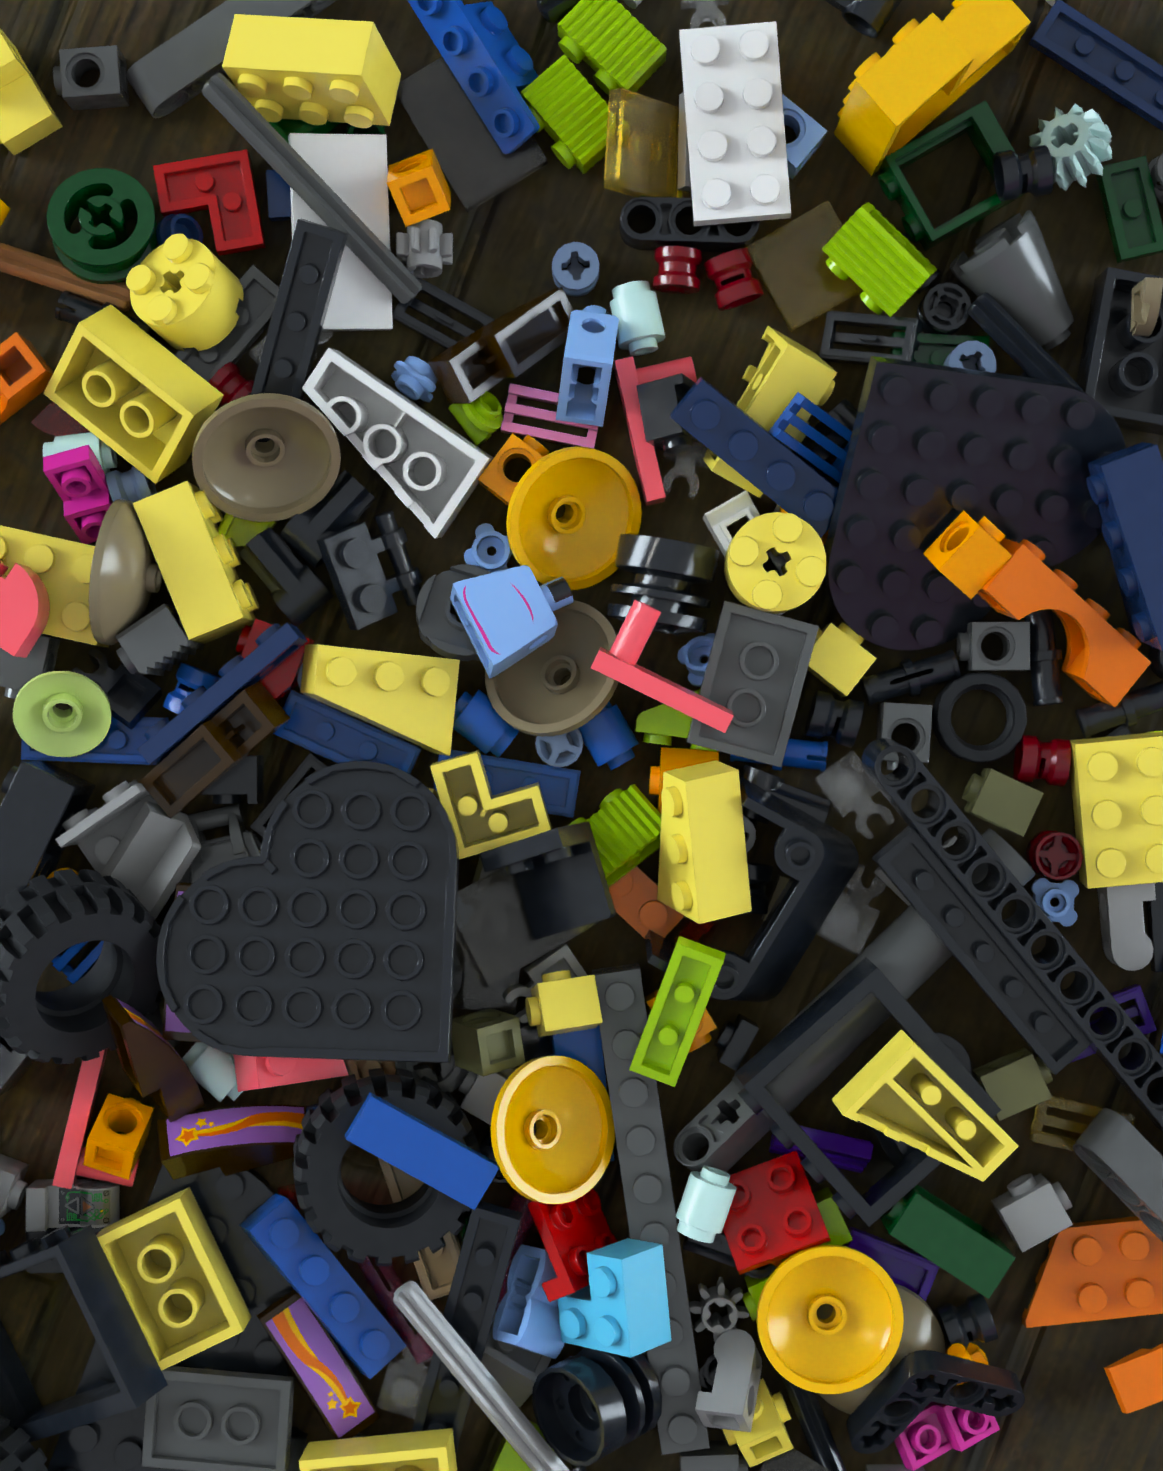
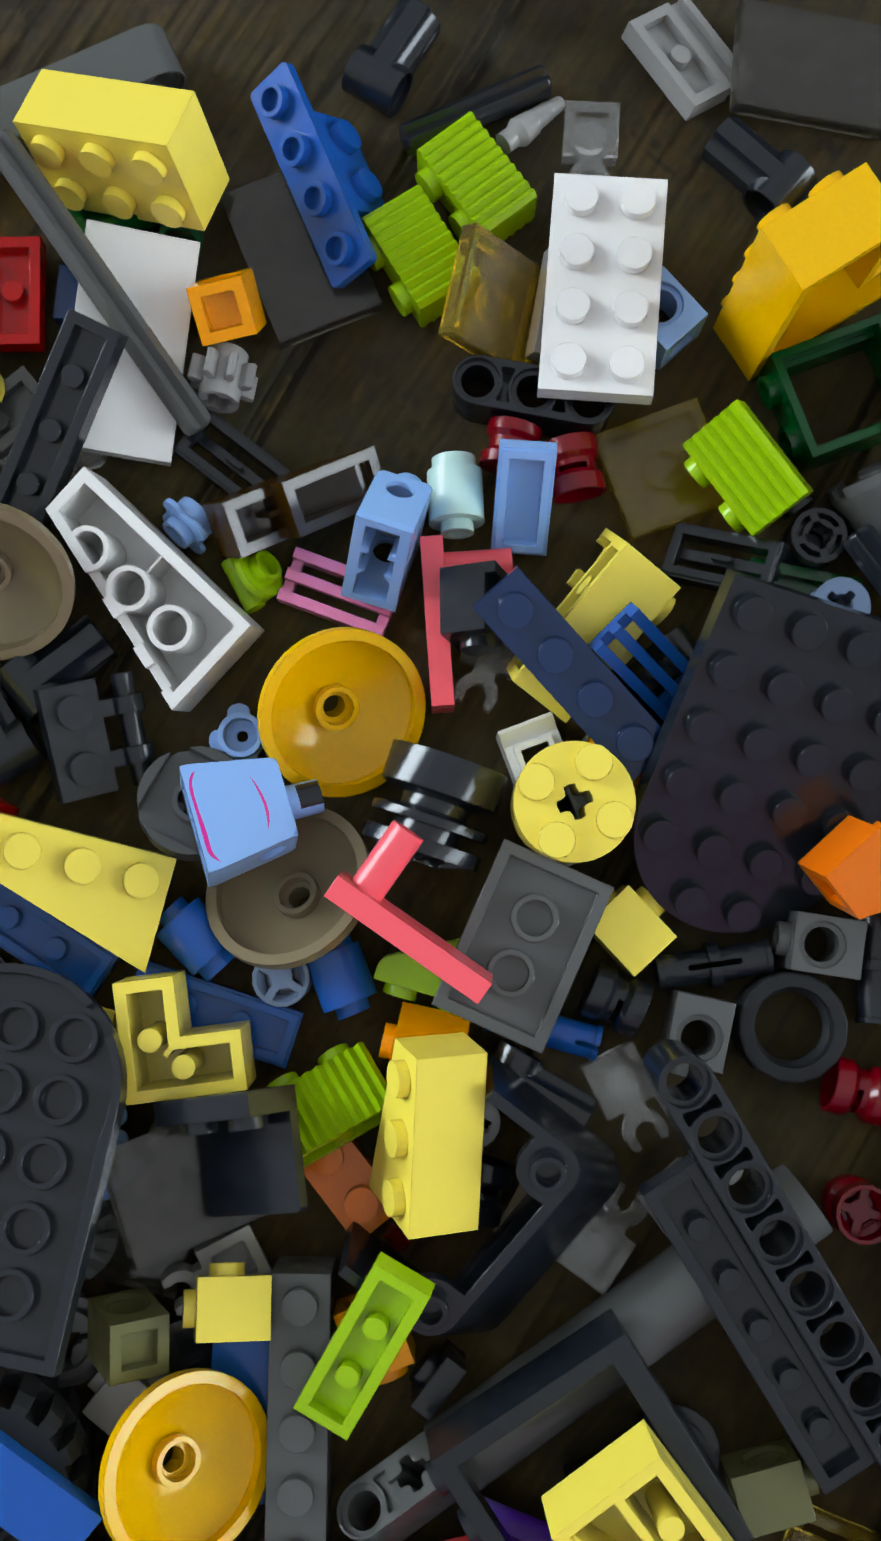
camera: 10 degrees right, 5 degrees down
light orange brick [478,433,549,506] -> none
sand blue wheel [552,242,600,297] -> none
light blue plate [678,633,715,687] -> none
light orange brick [923,510,1012,599] -> none
olive brick [962,768,1044,837] -> none
light blue plate [1031,878,1079,927] -> none
none -> light blue tile [491,439,557,556]

